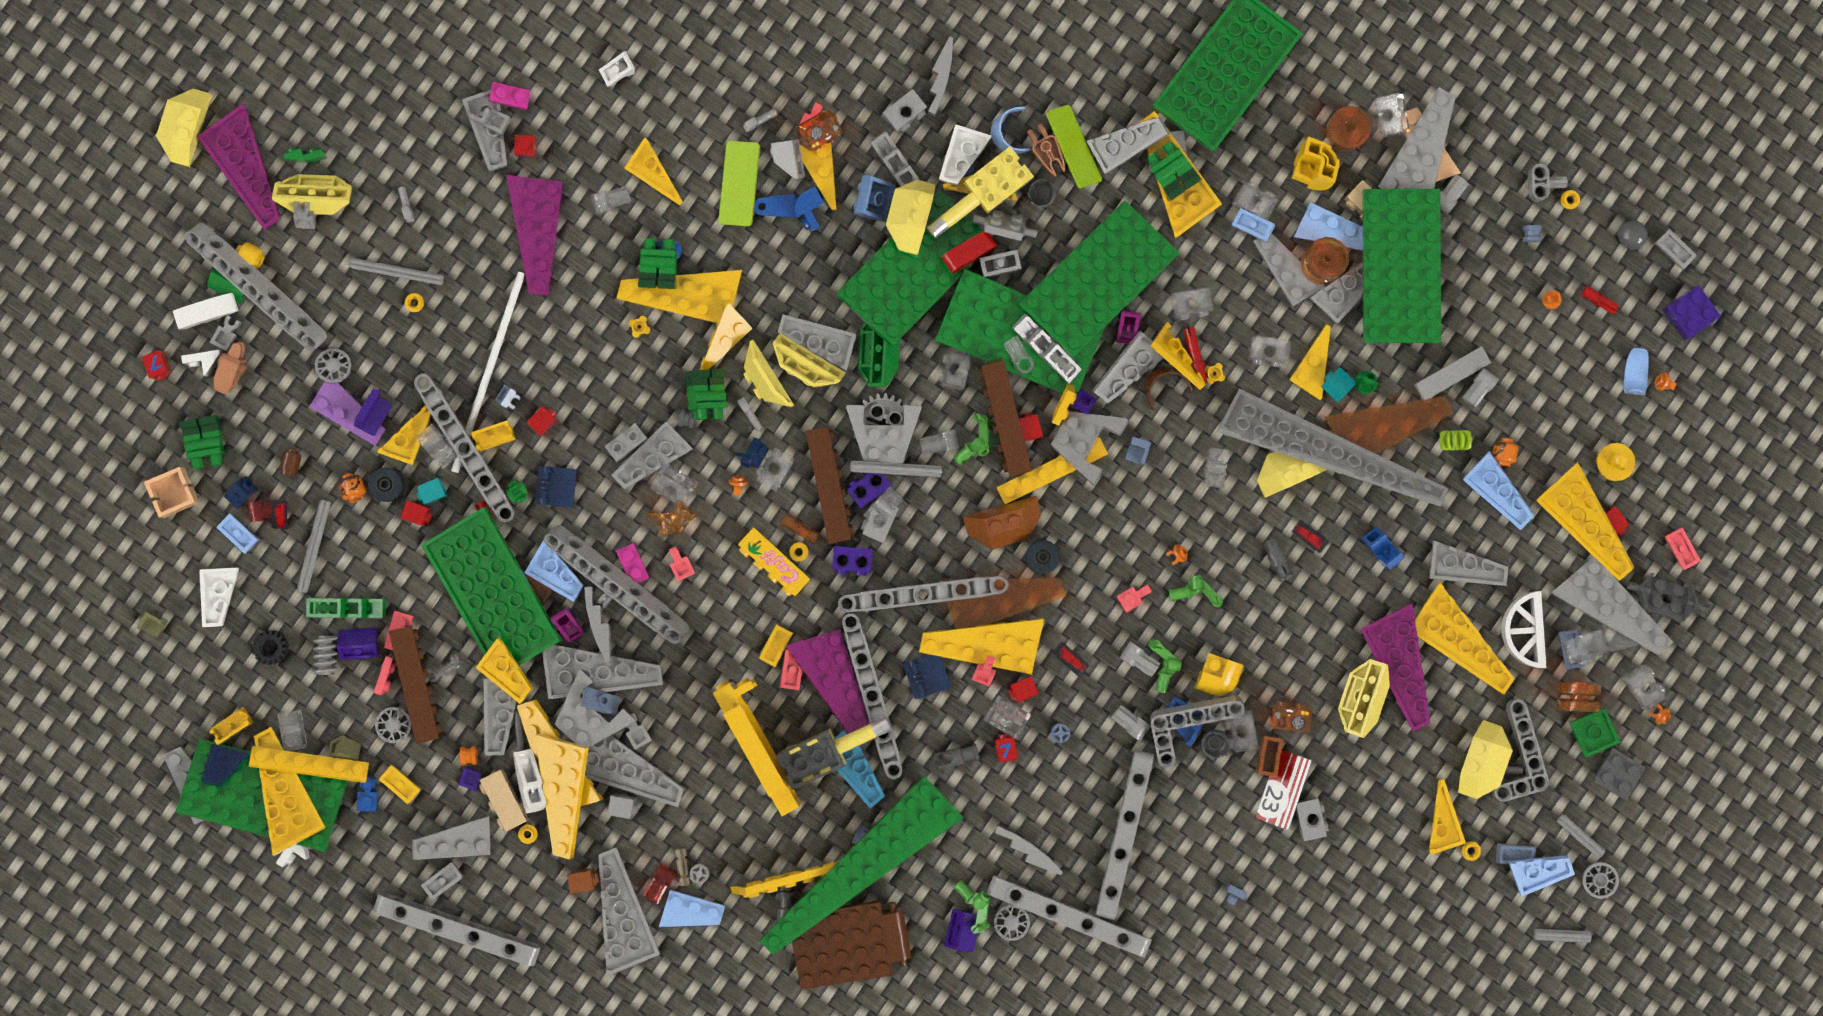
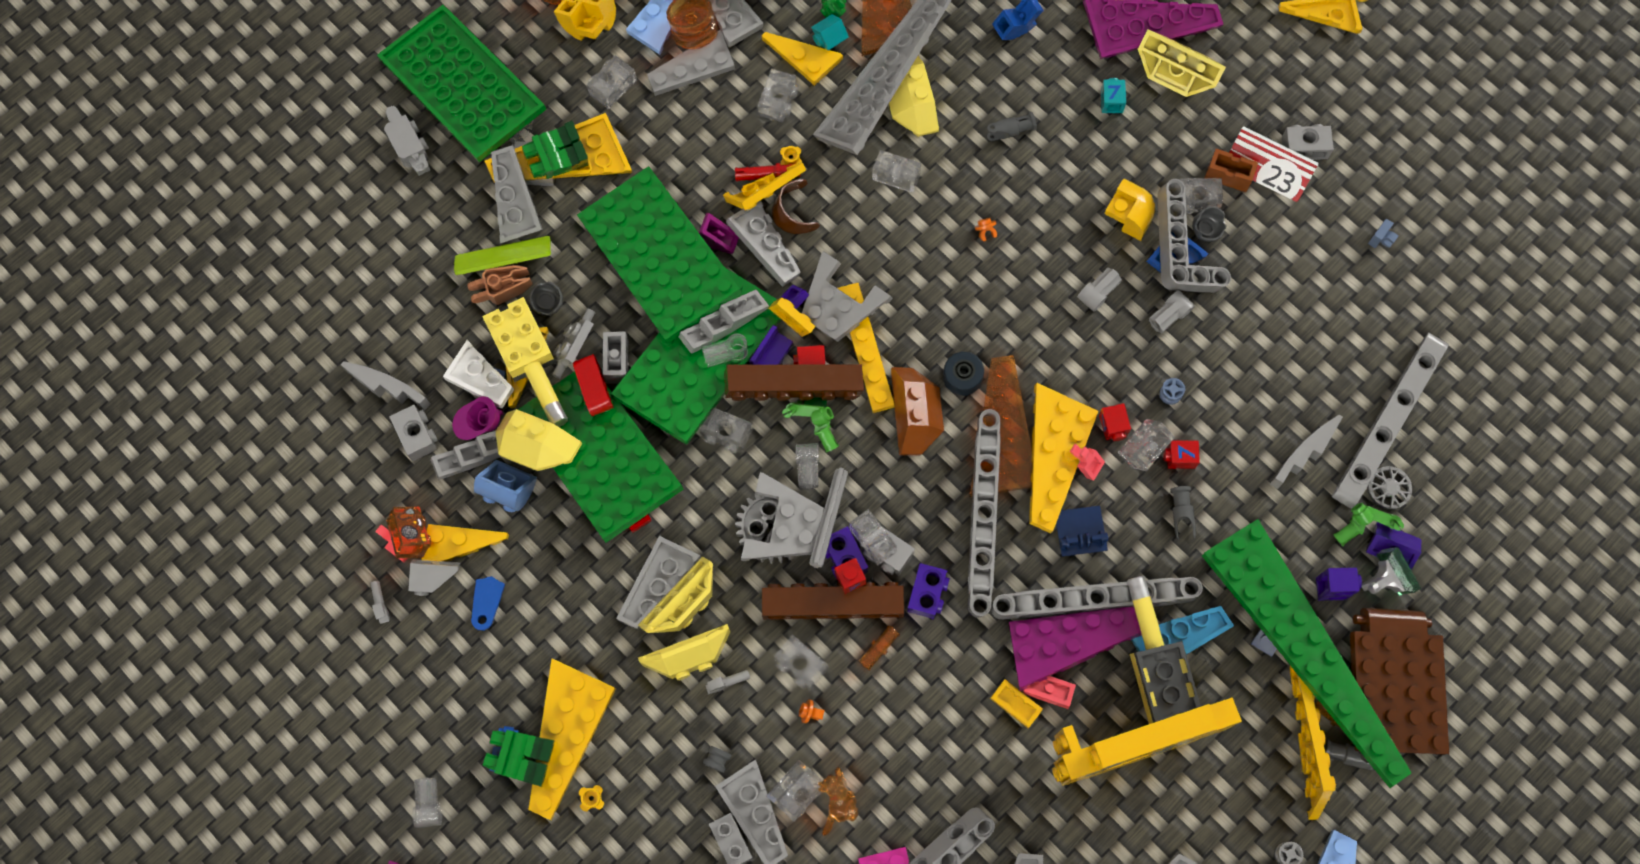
camera: 75 degrees left, 15 degrees down
white slope [599,51,635,87] -> none
yellow wing [624,138,683,206] -> none
coral plate [669,546,695,581] -> none
green hips [685,369,728,420] -> none
yellow wing [700,302,752,370] -> none
lime piece [719,141,760,227] -> none
dark blue bracket [736,438,769,468] -> none
yellow brick [738,527,811,596] -> none
yellow plate [789,542,809,562] -> none
blue brick [792,187,824,232] -> none
green wedge [858,323,900,387] -> none
light blue piece [991,107,1031,154] -> none
sticker [1053,642,1089,677] -> none
light grey beam [1095,749,1154,920] -> none
coral plate [1117,585,1152,613] -> none
sand blue panel [1125,437,1151,465] -> none
bright green pin [1148,639,1181,693] -> none
bright green pin [1169,575,1223,608] -> none
clear brick [1170,287,1213,321] -> none
light blue plate [1232,208,1275,242] -> none
clear orange brick [1269,701,1312,733] -> none
sticker [1292,520,1329,553] -> none
none -> light grey hinge [384,106,430,176]
none -> magenta piece [452,396,503,440]
none -> dark purple panel [749,325,793,365]
none -> red brick [834,558,866,594]
none -> teal brick [1101,78,1126,113]
none -> dark purple brick [1316,568,1362,601]
none -> piece [1362,547,1421,595]

